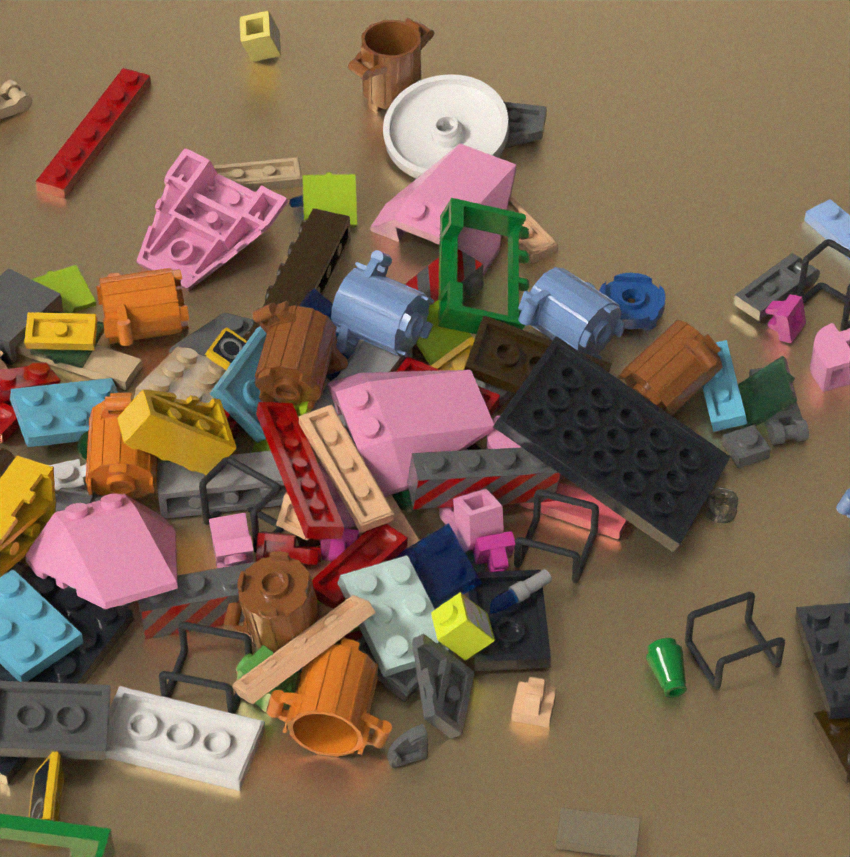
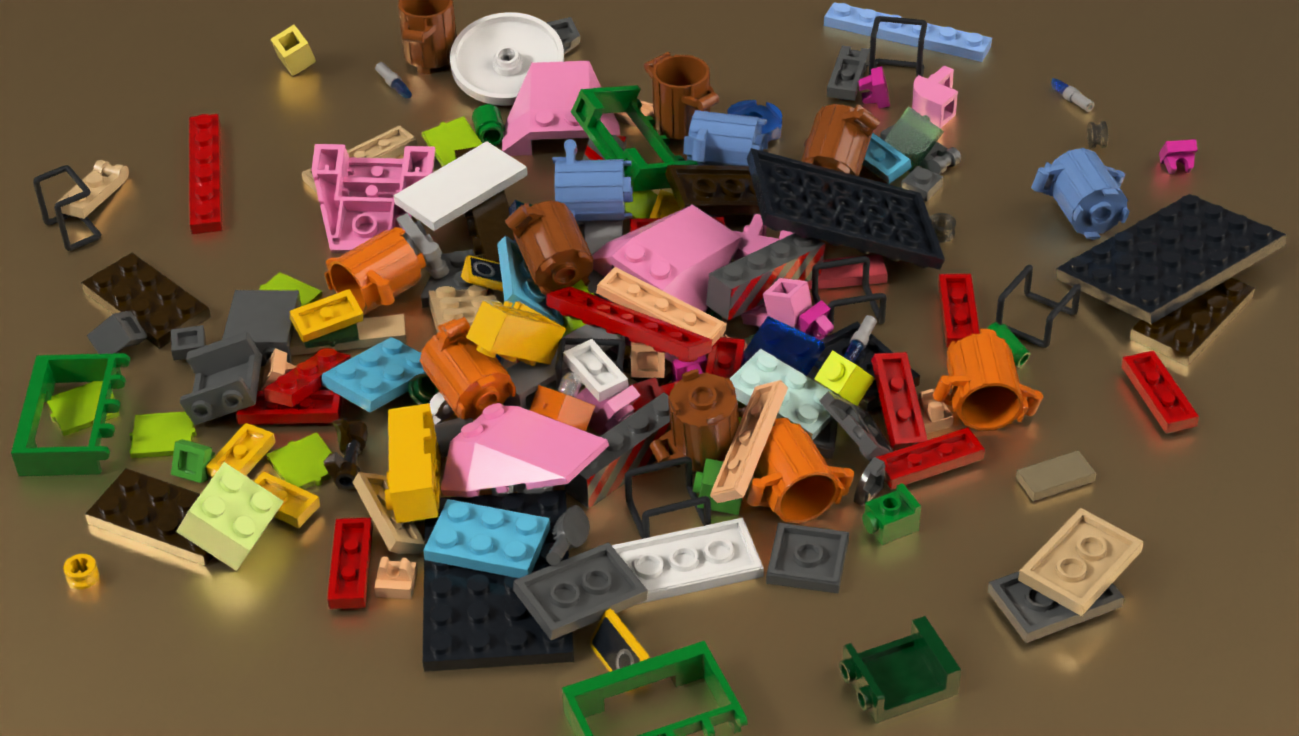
camera: 30 degrees left, 5 degrees down
none -> piece [375,62,412,98]
none -> white tile [393,142,528,231]
none -> light grey plate [396,213,449,279]
none -> green brick [472,104,505,146]
none -> orange piece [529,372,596,431]
none -> dark grey piece [546,505,590,566]
none -> white plate [563,339,628,402]
none -> dark orange container [644,52,719,140]
none -> dark grey tile [766,523,849,594]
none -> green brick [862,483,921,545]
none -> red plate [871,352,928,450]
none -> red plate [876,427,985,490]
none -> orange container [932,328,1043,431]
none -> red plate [938,274,980,348]
none -> red plate [1121,350,1199,434]

